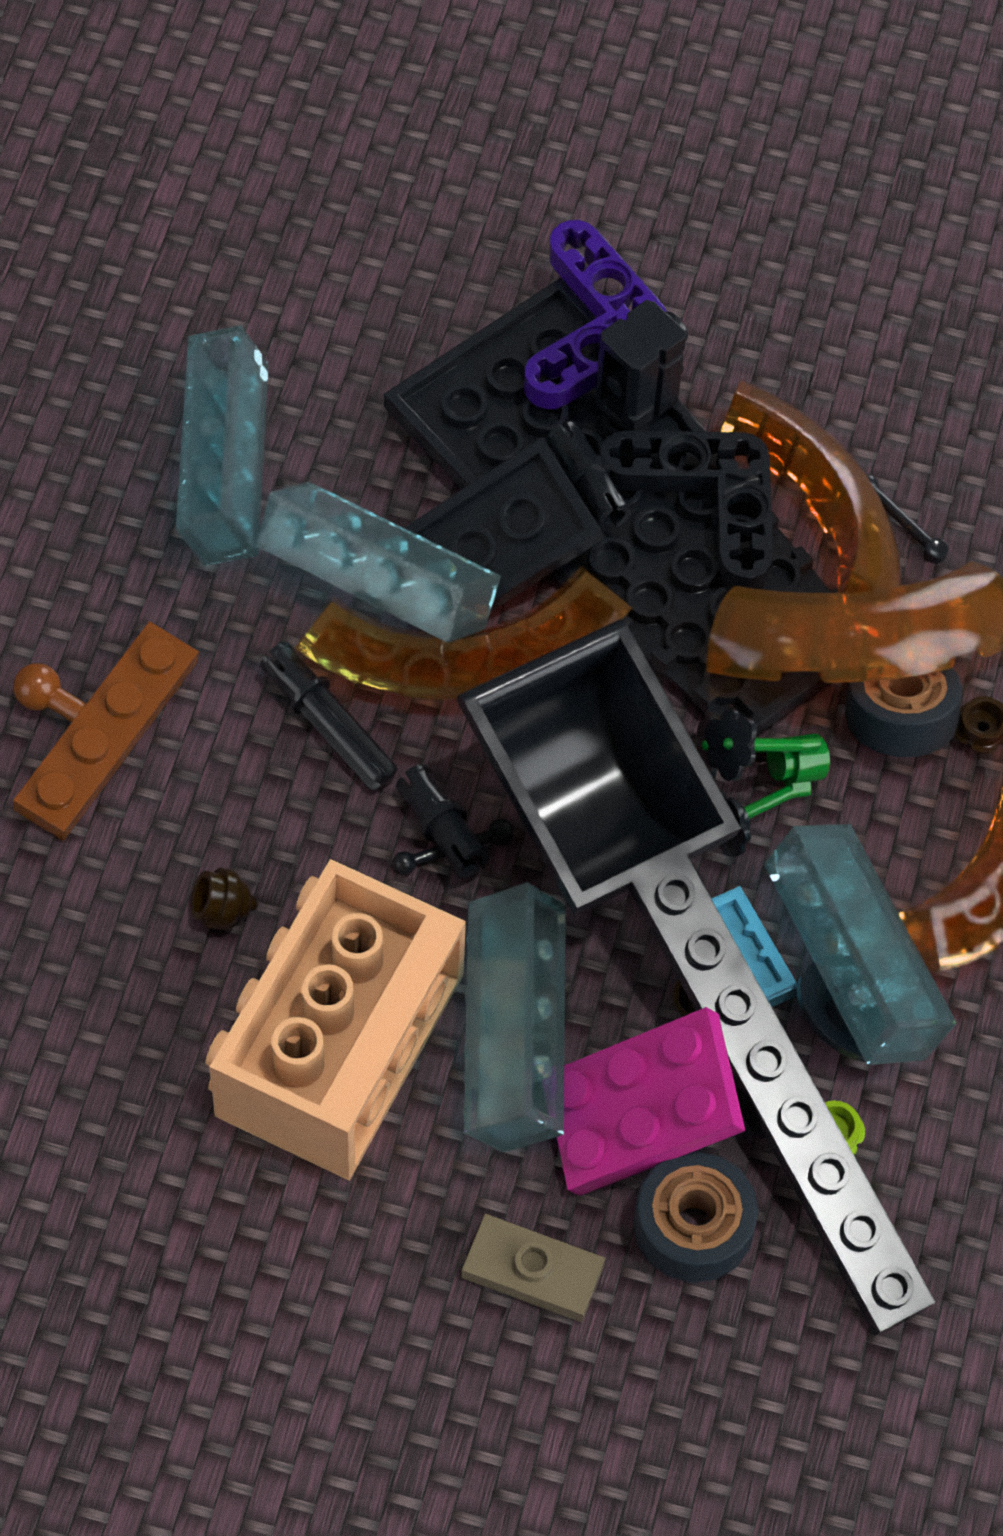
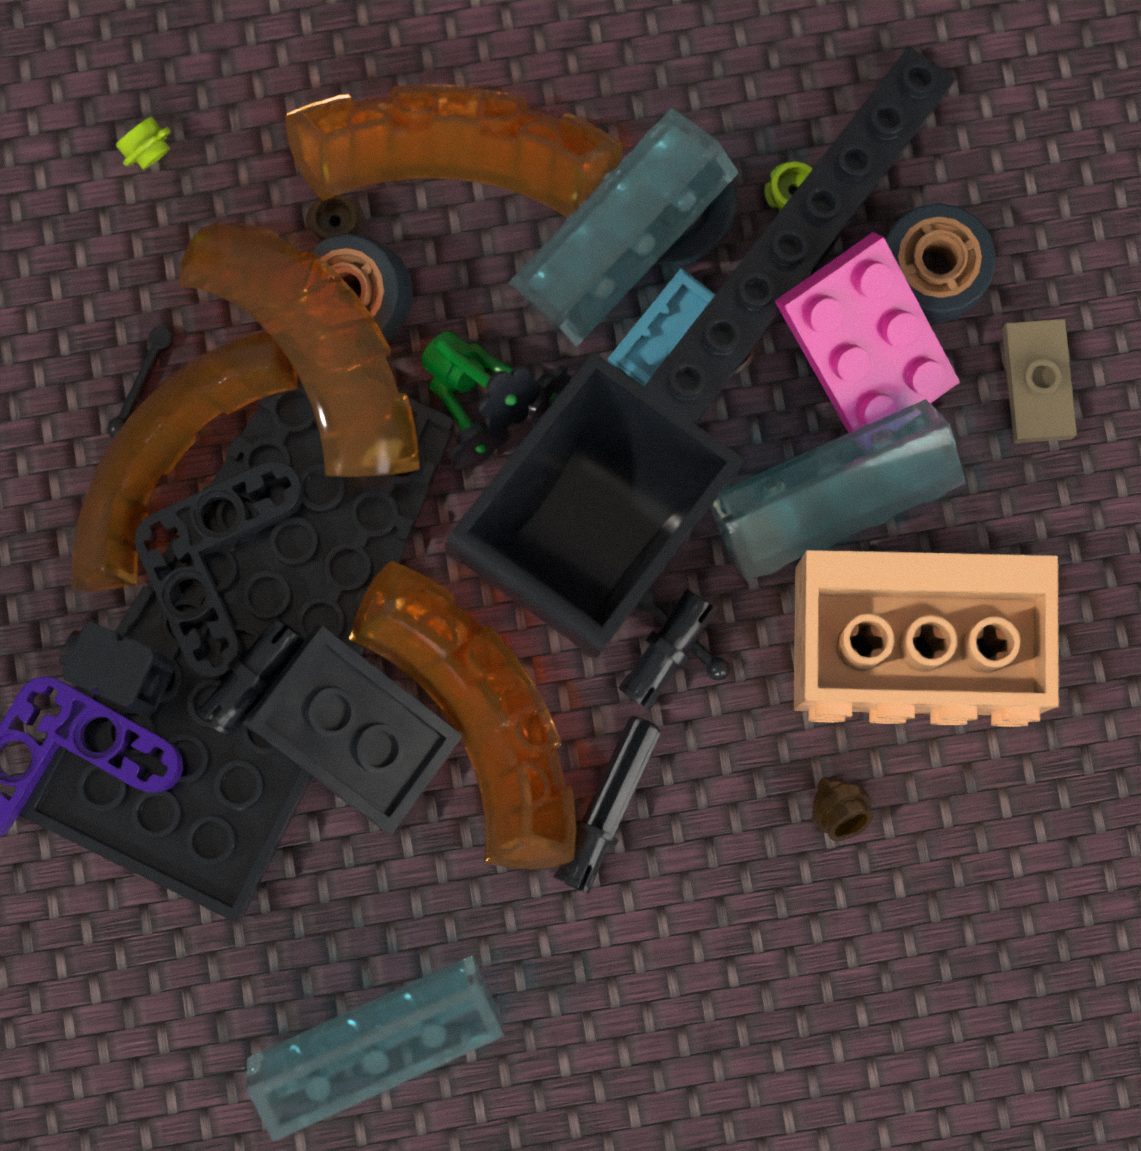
camera: 110 degrees left, 20 degrees up
dark orange plate [13,621,199,841] -> none
clear light blue brick [256,482,501,643] -> none

